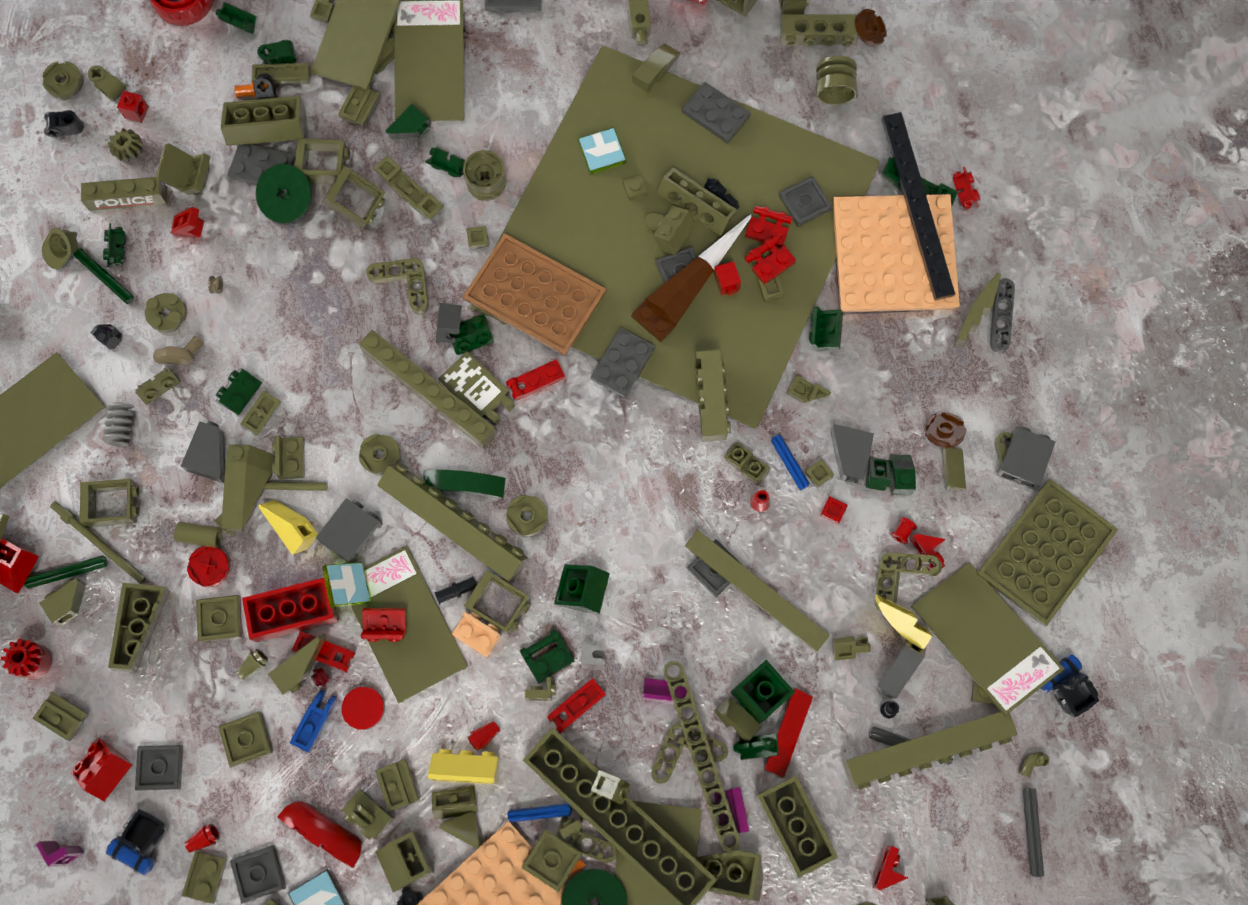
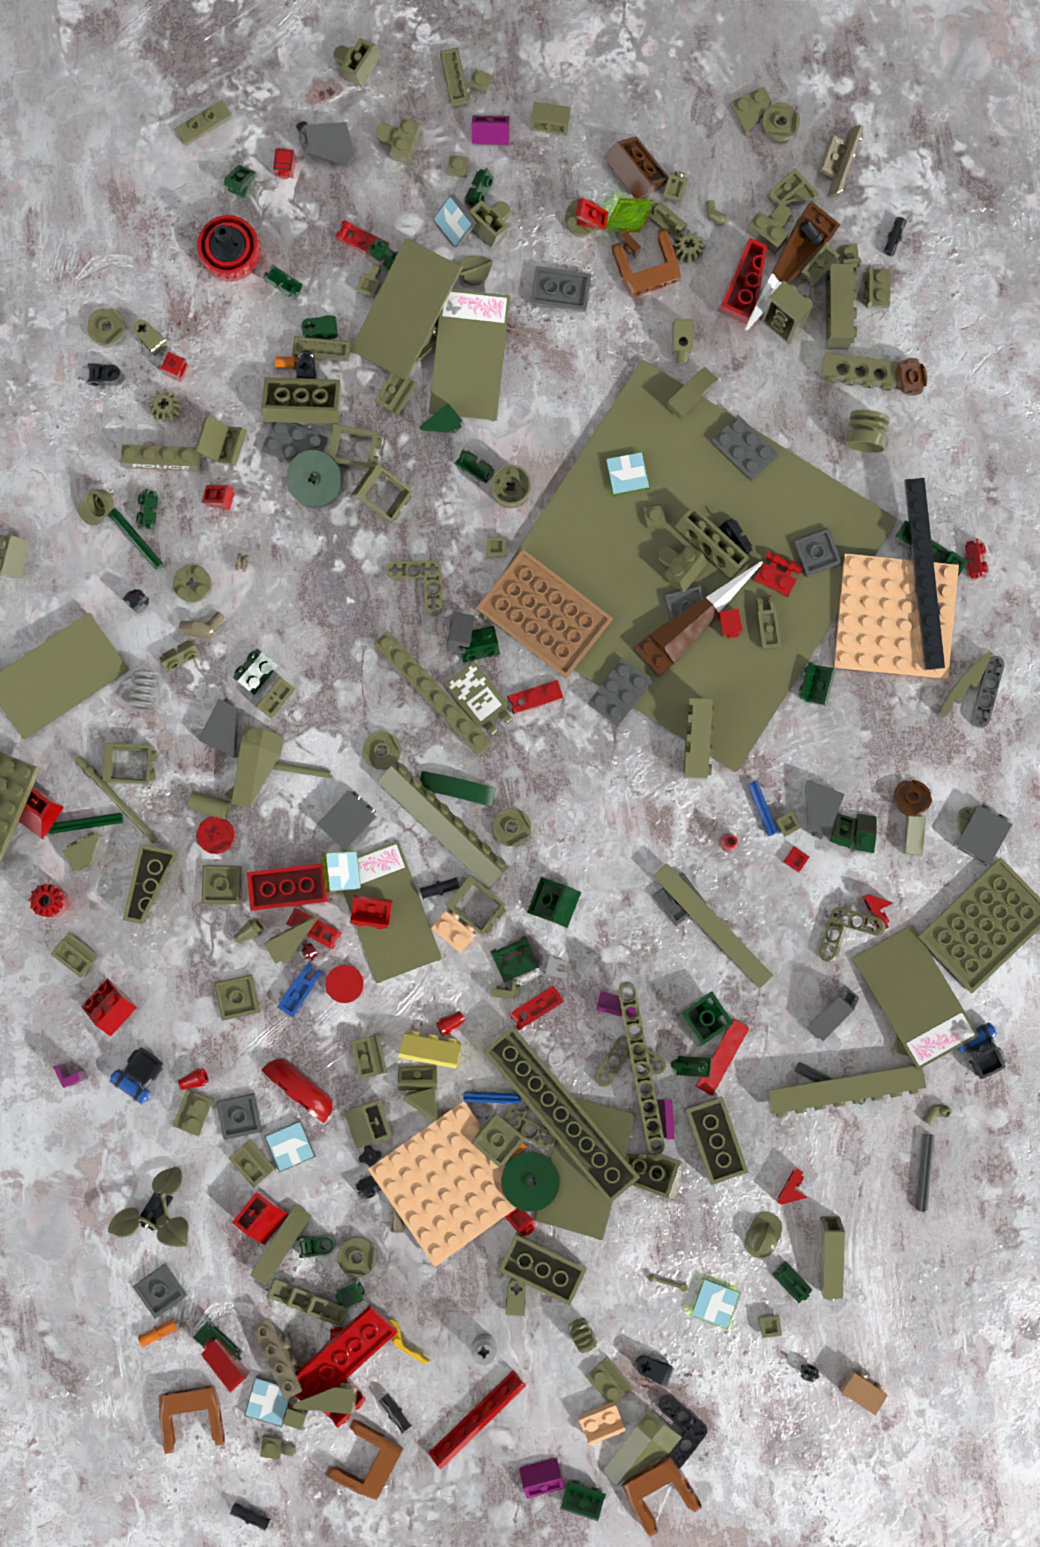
camera: 10 degrees right, 10 degrees up
dark grey tile [135,745,183,791] -> none
light yellow slope [258,500,318,555] -> none
olive bracket [272,435,305,480] -> none
olive brick [342,789,395,840] -> none
olive slope [374,155,444,220] -> none
olive plate [560,818,584,839] -> none
bracket [591,770,630,805] -> none
olive slope [714,697,762,742] -> none
olive slope [724,442,770,485] -> none
red plate [744,236,796,285] -> none
olive slope [786,375,831,403] -> none
olive plate [833,636,871,661] -> none
light yellow slope [875,594,932,650] -> none
black pin [880,701,899,719] -> none
red bush [890,517,917,545] -> none

